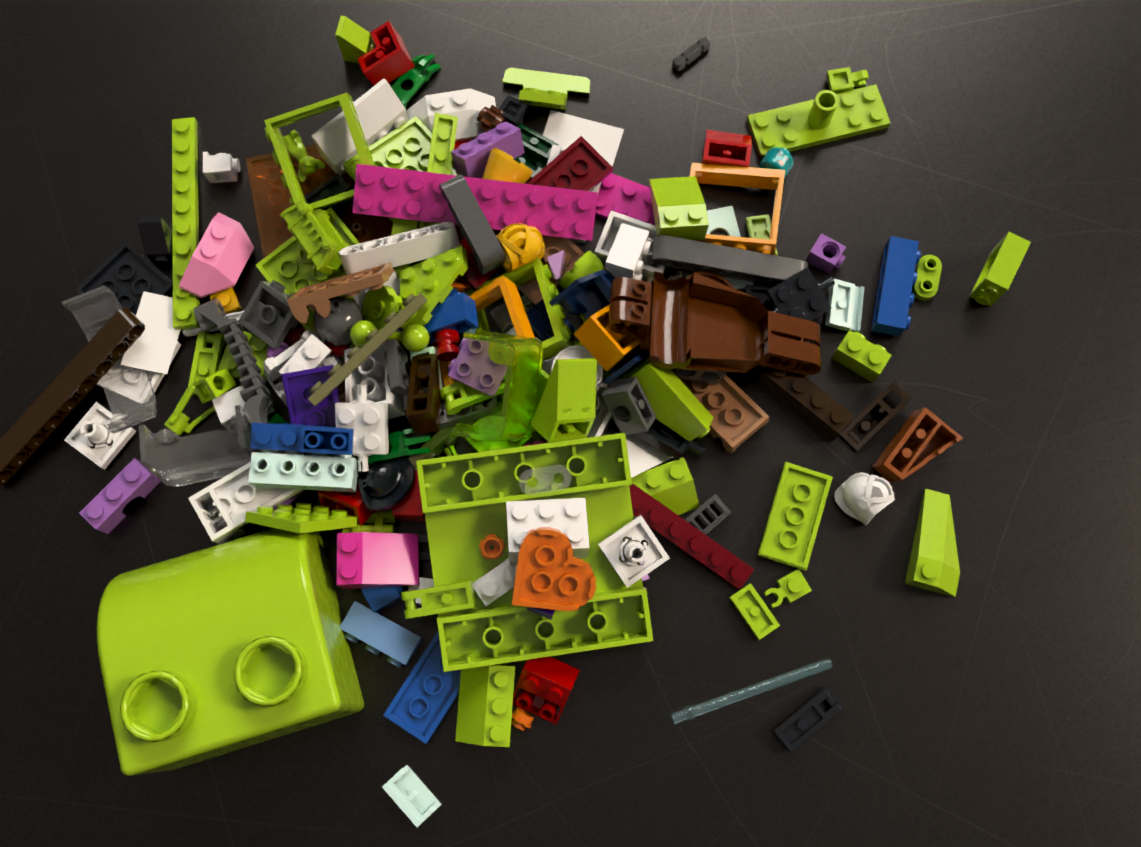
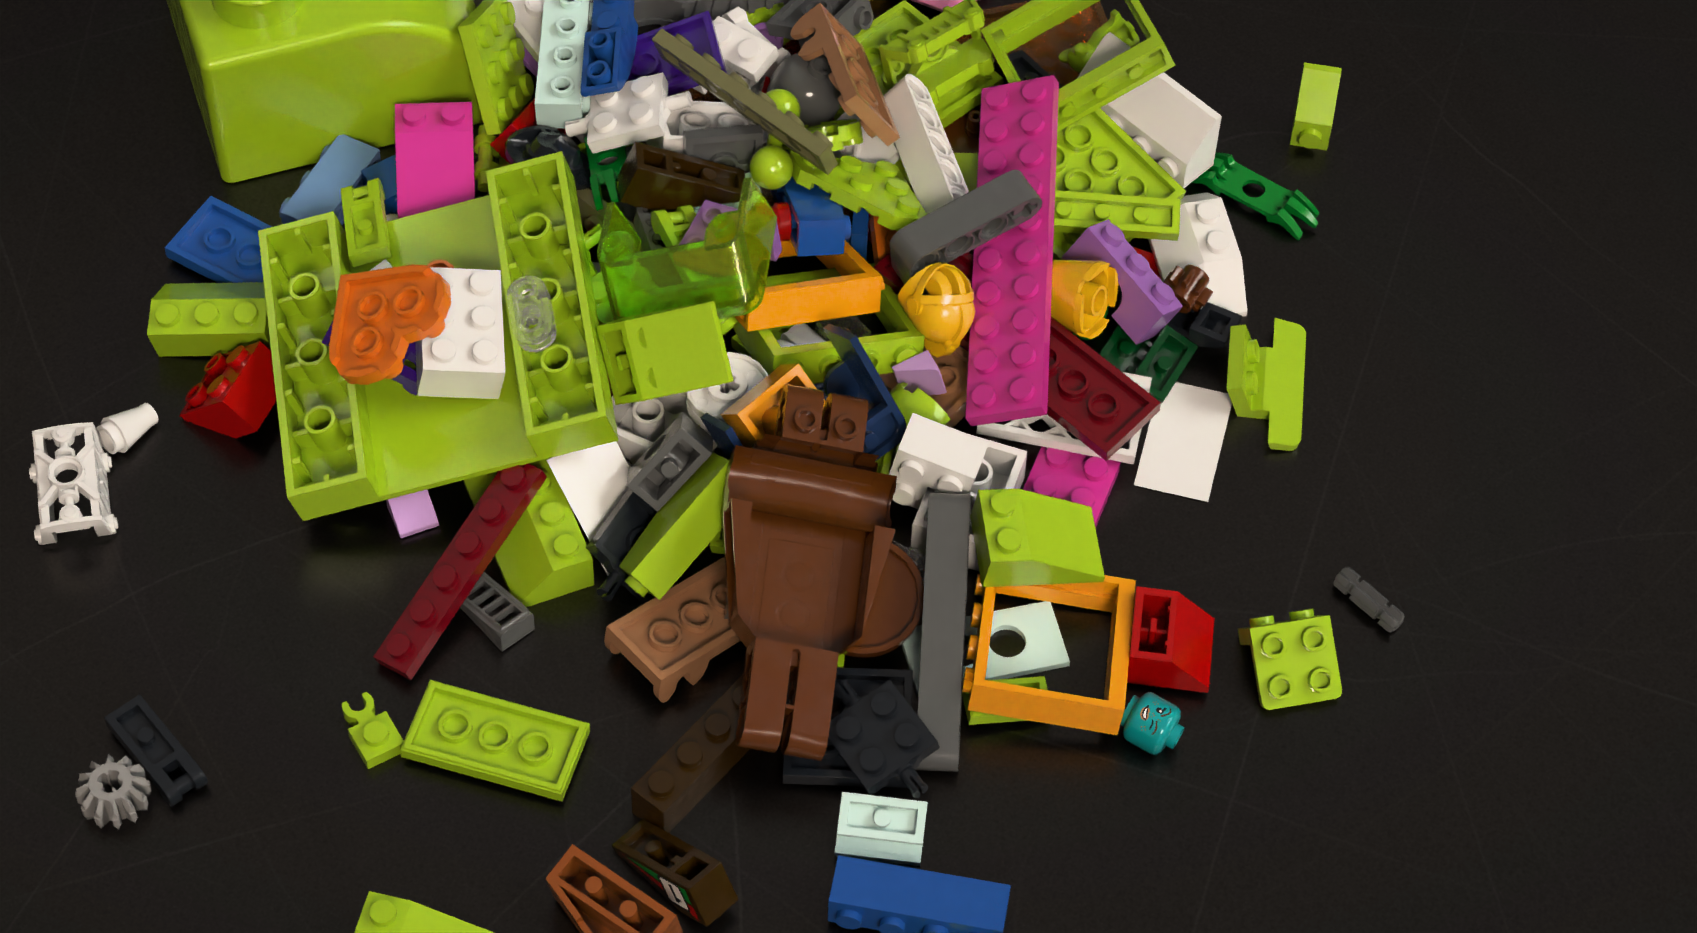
camera: 85 degrees right, 20 degrees down
red brick [358,21,415,86] -> none
light aqua hinge [382,765,442,827] -> none
orange plate [511,707,534,731] -> none
white plate [598,515,670,588] -> none
clear light blue bar [671,658,833,724] -> none
lime plate [729,583,780,640] -> none
lime plate [747,84,891,159] -> none
medium lavender brick [806,233,846,274] -> none
lime plate [826,67,869,94] -> none
lime brick [831,330,892,383] -> none
white helmet [834,472,895,526] -> none
none -> white piece [29,422,118,545]
none -> light grey gear [75,754,151,830]
none -> white cone [96,403,158,454]
none -> lime bracket [1238,608,1342,710]

